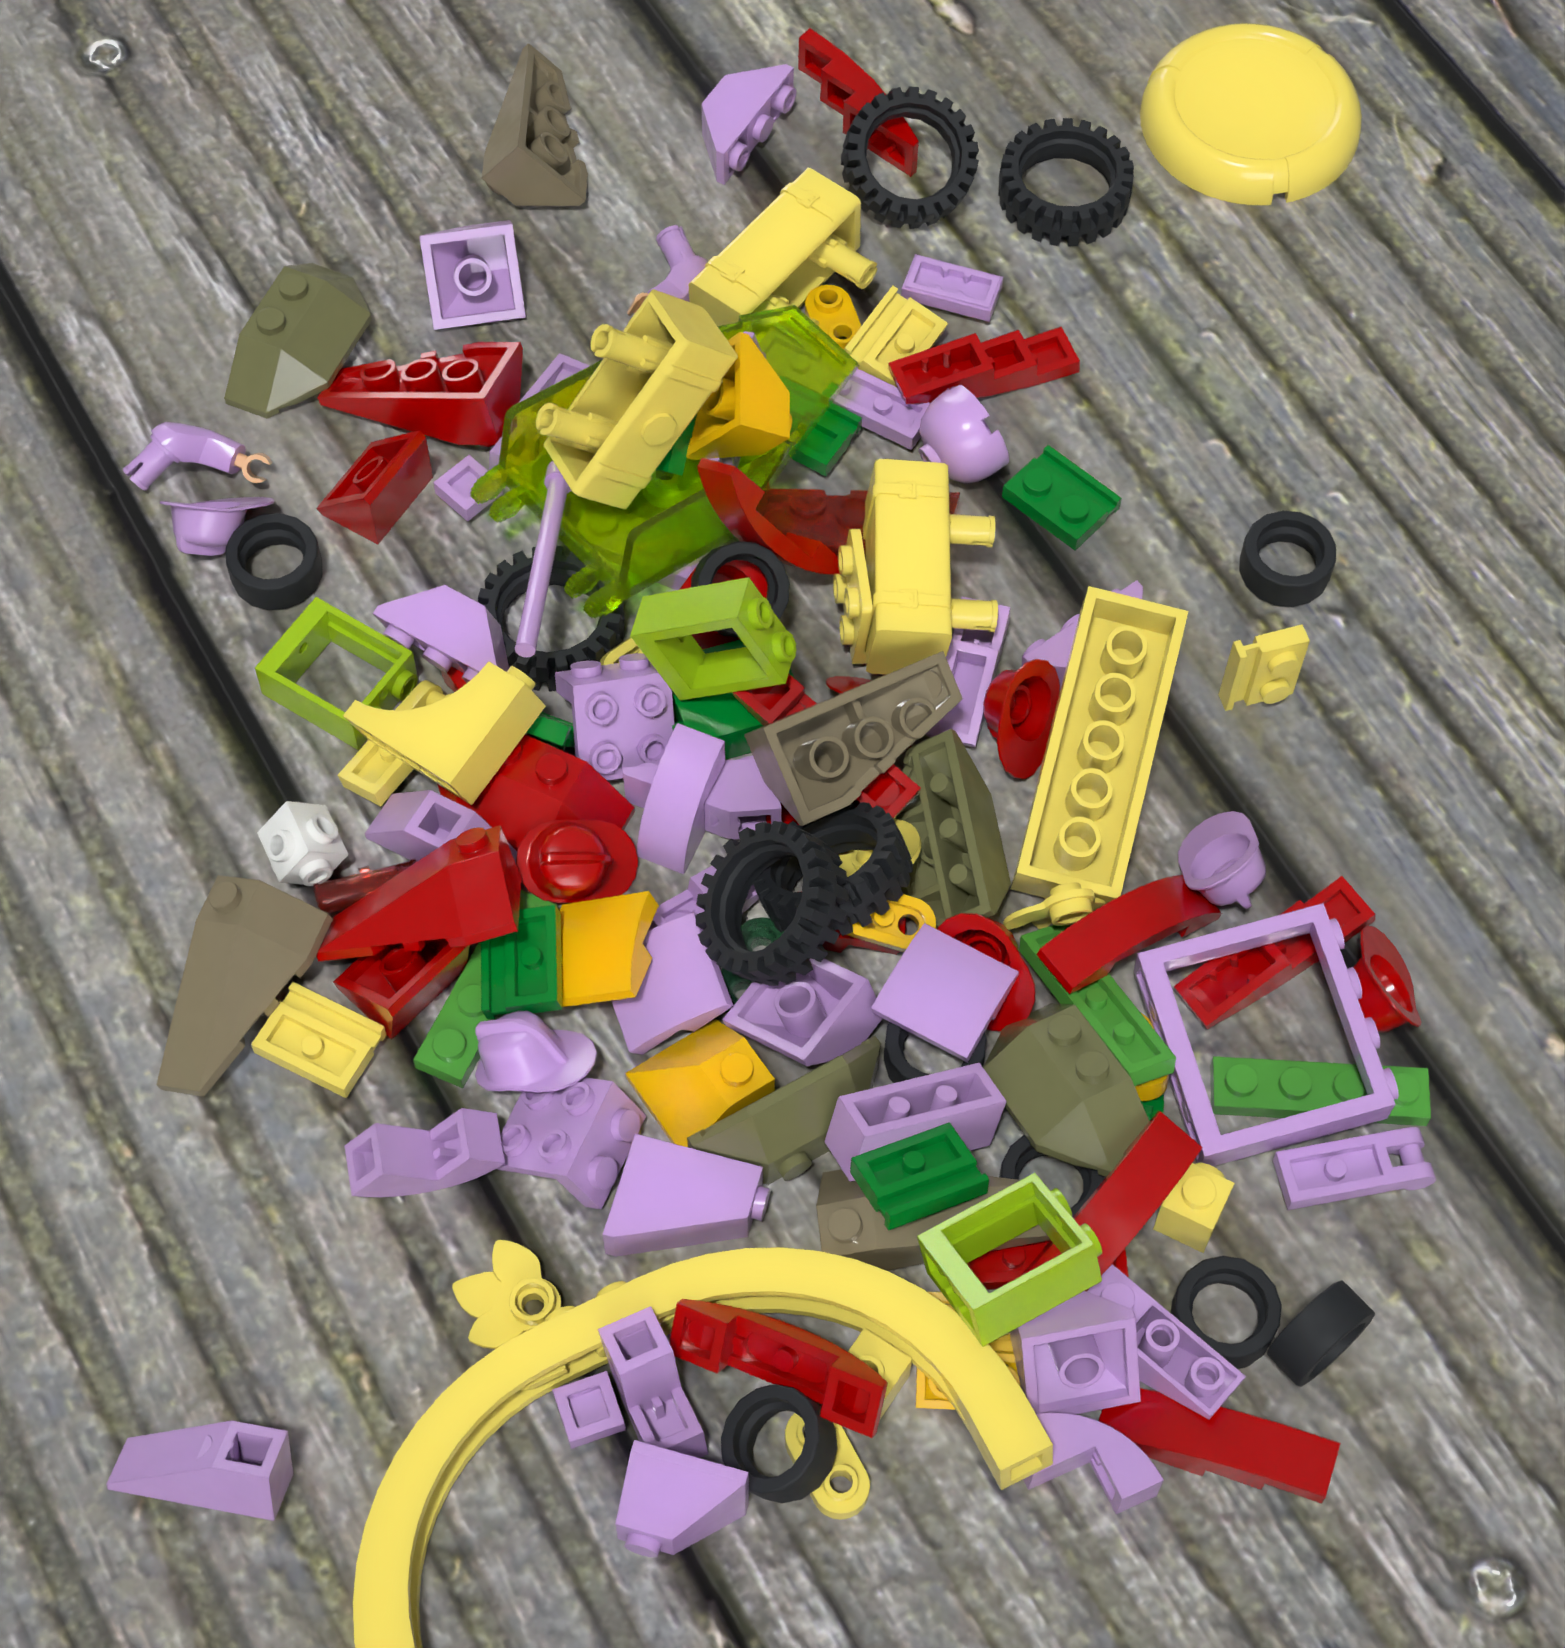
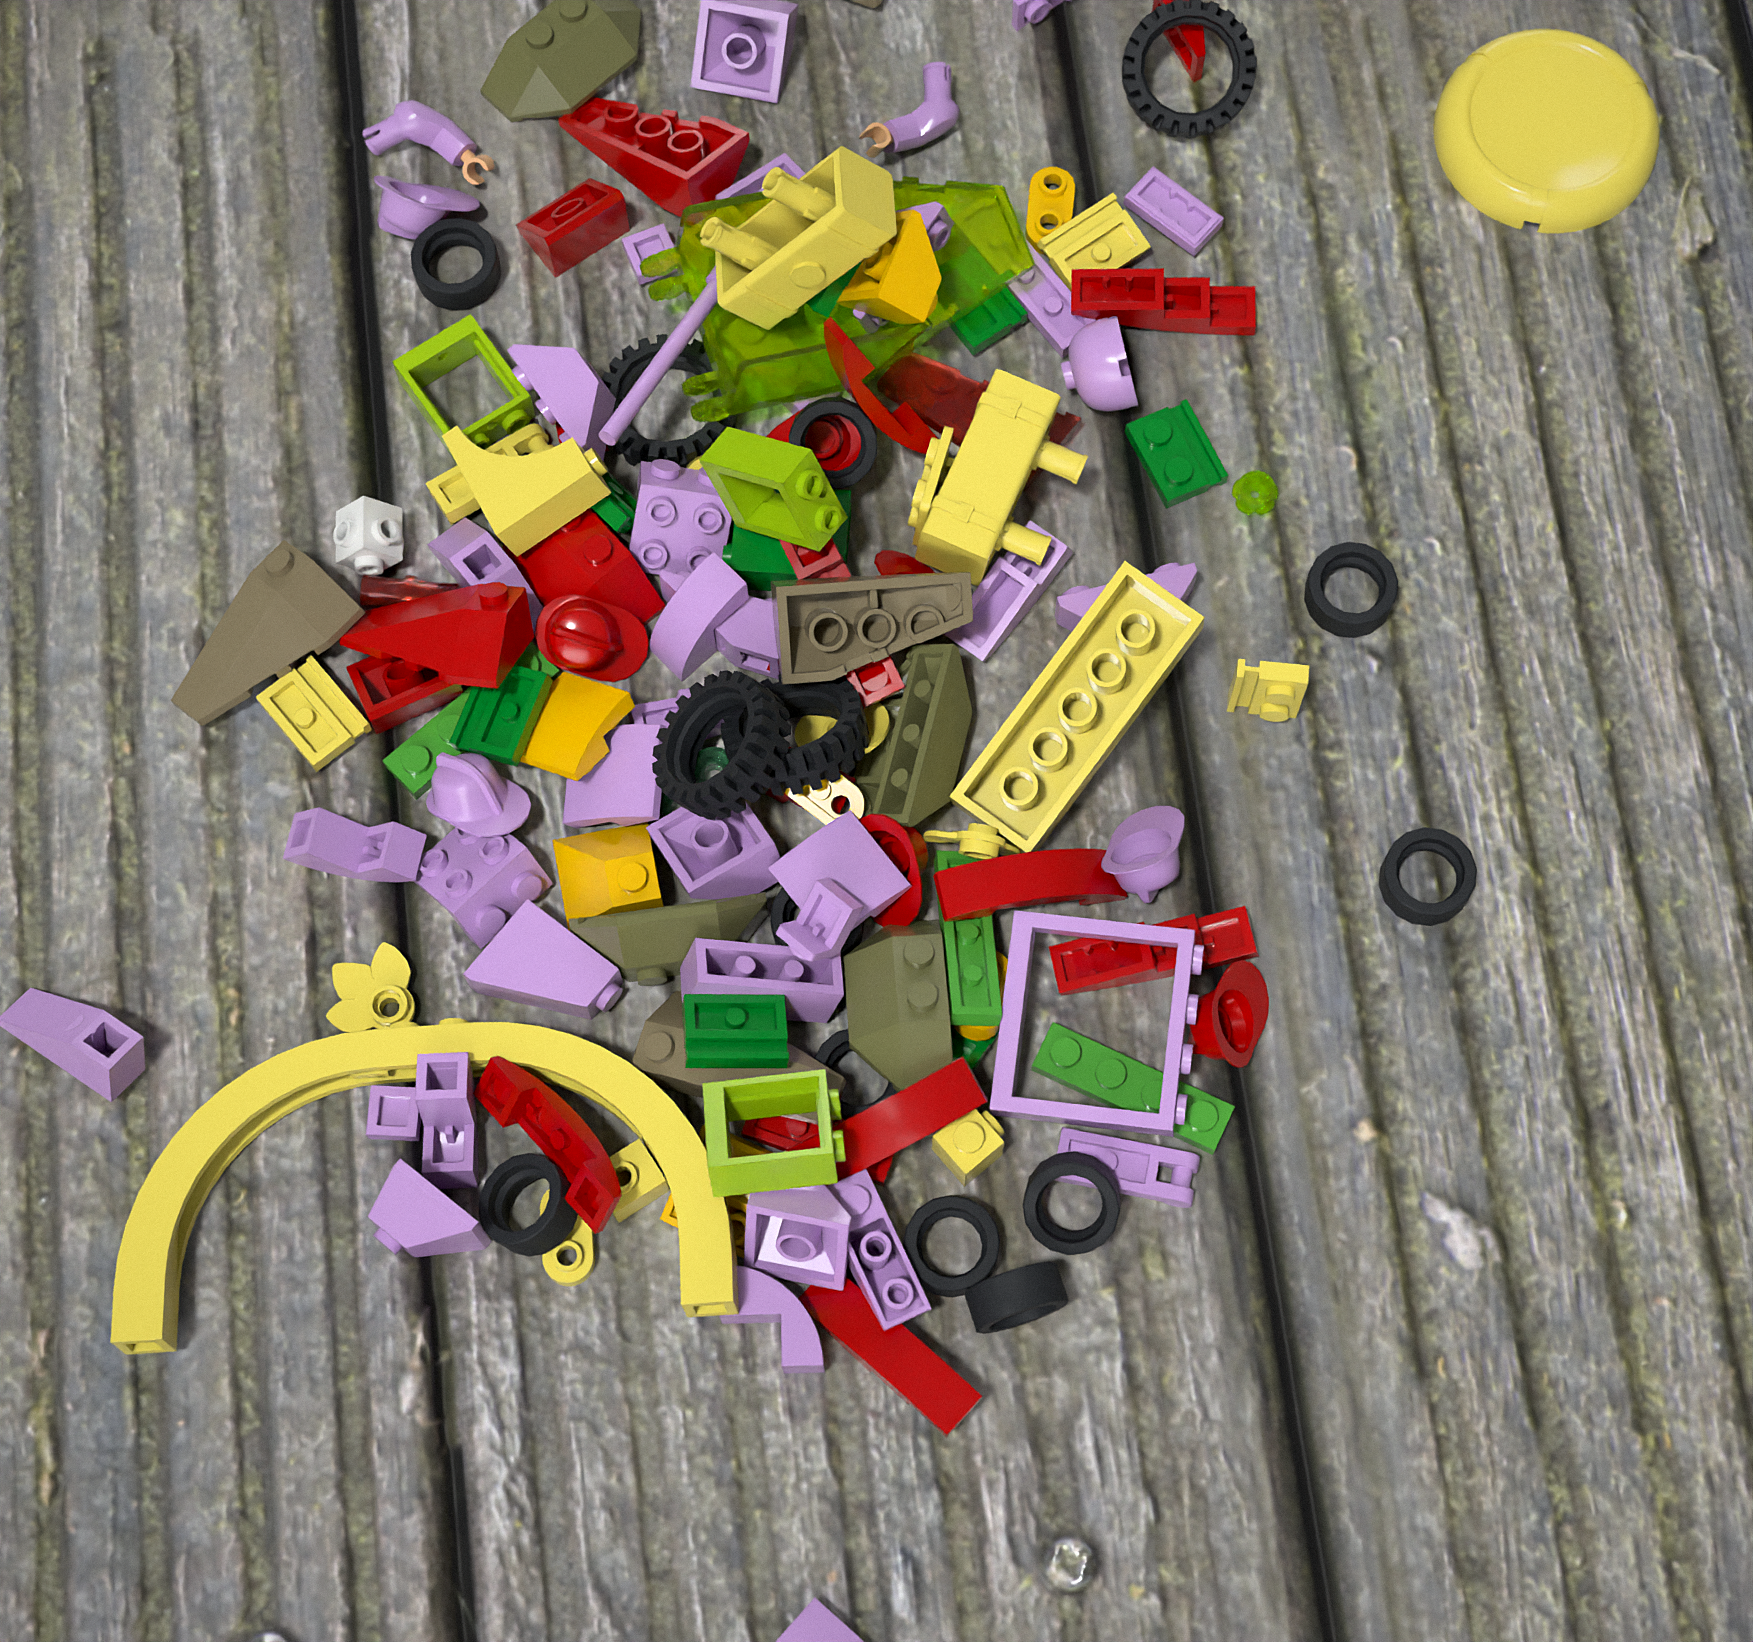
camera: 25 degrees right, 10 degrees up
light yellow piece [688,168,877,348] -> none
red piece [983,659,1060,779] -> none
black tyre [998,118,1134,247] -> none
none -> lavender bracket [776,877,864,962]
none -> black tyre [1022,1151,1121,1255]
none -> clear neon green plate [1232,471,1278,515]
none -> black tyre [1379,827,1477,926]

